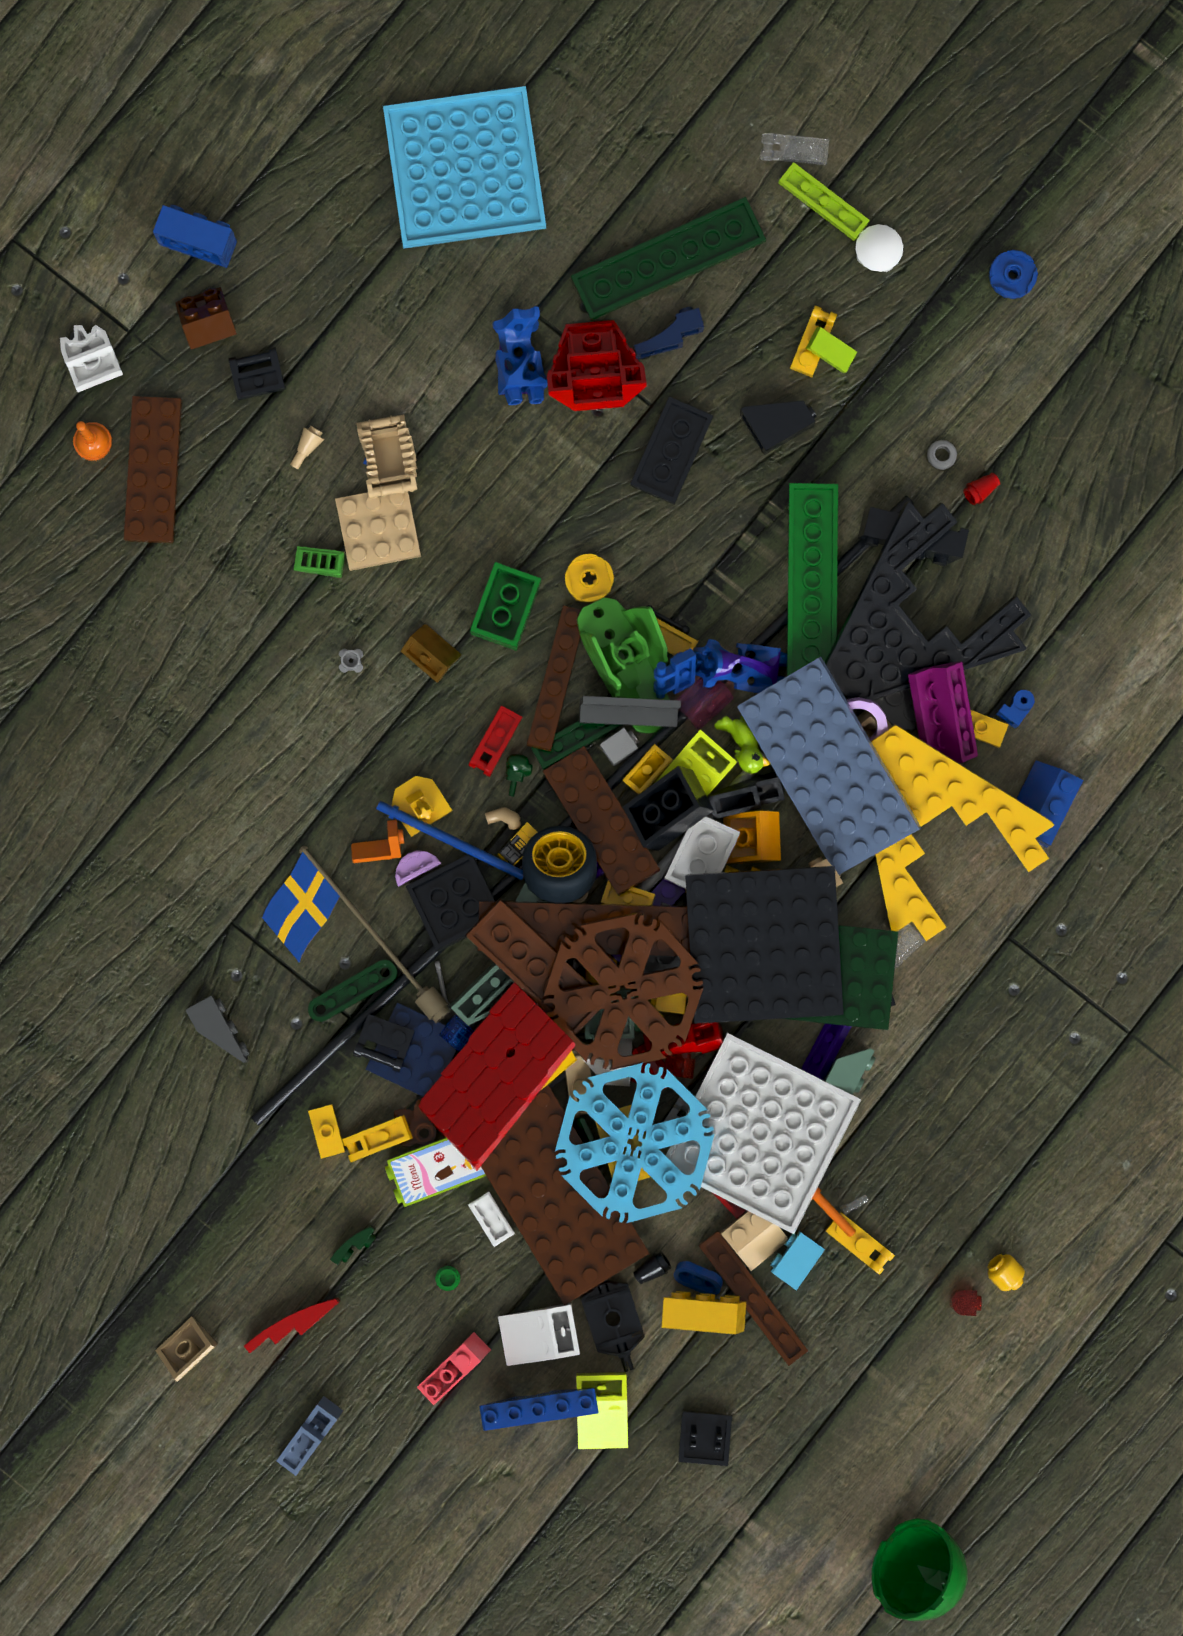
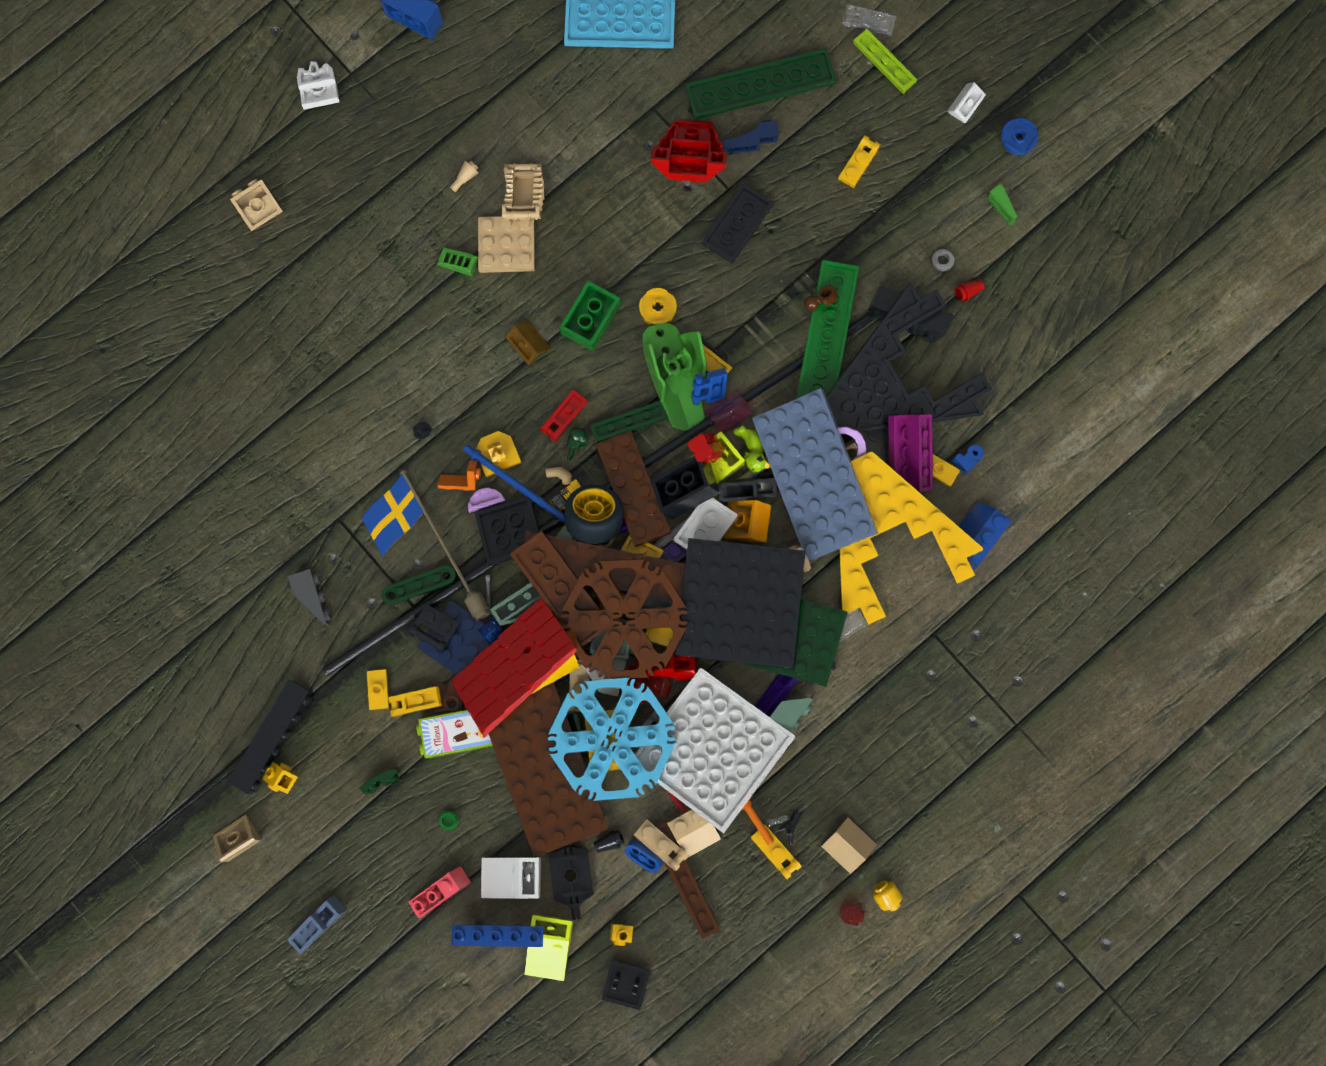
camera: 20 degrees right, 5 degrees down
orange piece [73,421,112,461] -> none
reddish brown plate [124,396,182,543] -> none
reddish brown slope [175,287,237,350] -> none
black plate [228,347,286,400] -> none
red slope [244,1297,340,1353] -> none
light grey plate [339,649,363,673] -> none
white plate [468,1192,515,1247] -> none
blue hips [492,307,548,405] -> none
reddish brown plate [527,605,581,752] -> none
dark grey fence [579,696,681,727] -> none
light grey brick [600,728,639,767] -> none
yellow slope [622,744,673,795] -> none
yellow brick [662,1291,746,1334] -> none
blue hips [693,639,787,693] -> none
black slope [740,401,817,455] -> none
medium azure brick [770,1231,825,1290] -> none
lime tile [806,327,857,373] -> none
white dish [855,224,903,272] -> none
none -> black brick [228,680,313,794]
none -> tan plate [230,179,283,231]
none -> yellow brick [263,762,298,794]
none -> black plate [413,422,432,439]
none -> yellow plate [610,924,633,946]
none -> tan plate [634,819,689,871]
none -> red brick [687,433,725,464]
none -> black bar [779,812,801,844]
none -> reddish brown plate [804,285,838,311]
none -> tan slope [821,817,877,874]
none -> white slope [947,82,986,123]
none -> bright green slope [987,184,1017,225]

